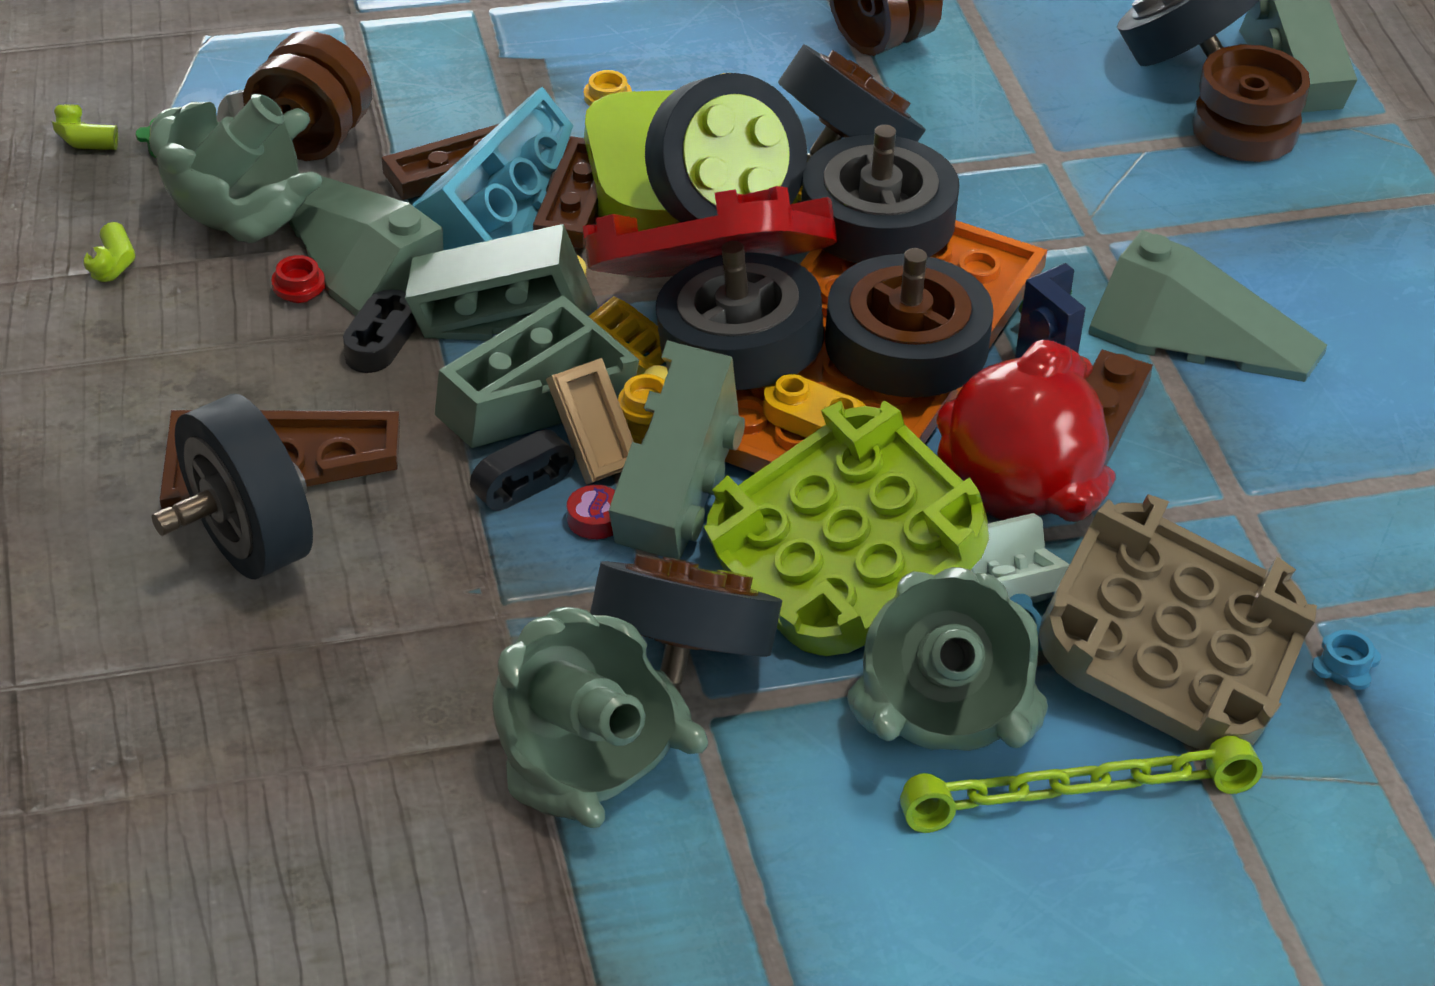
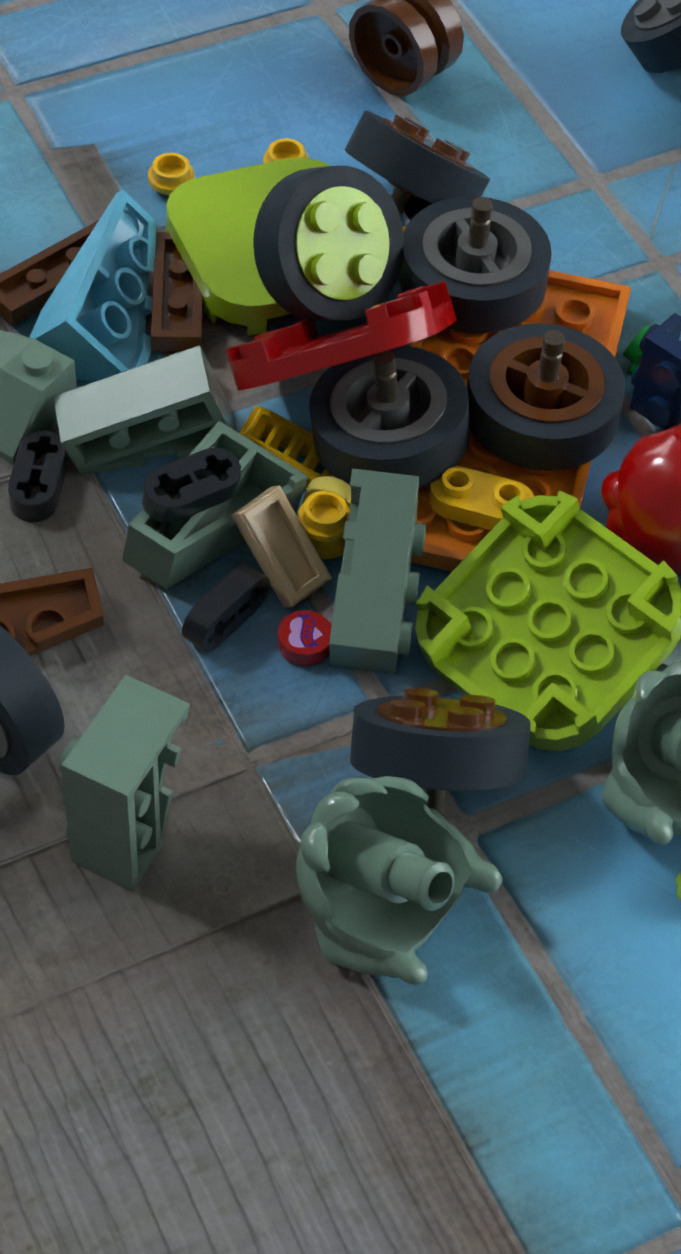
camera: 15 degrees left, 10 degrees up
none -> sand green wedge [59,674,190,892]
none -> black beam [142,447,241,523]

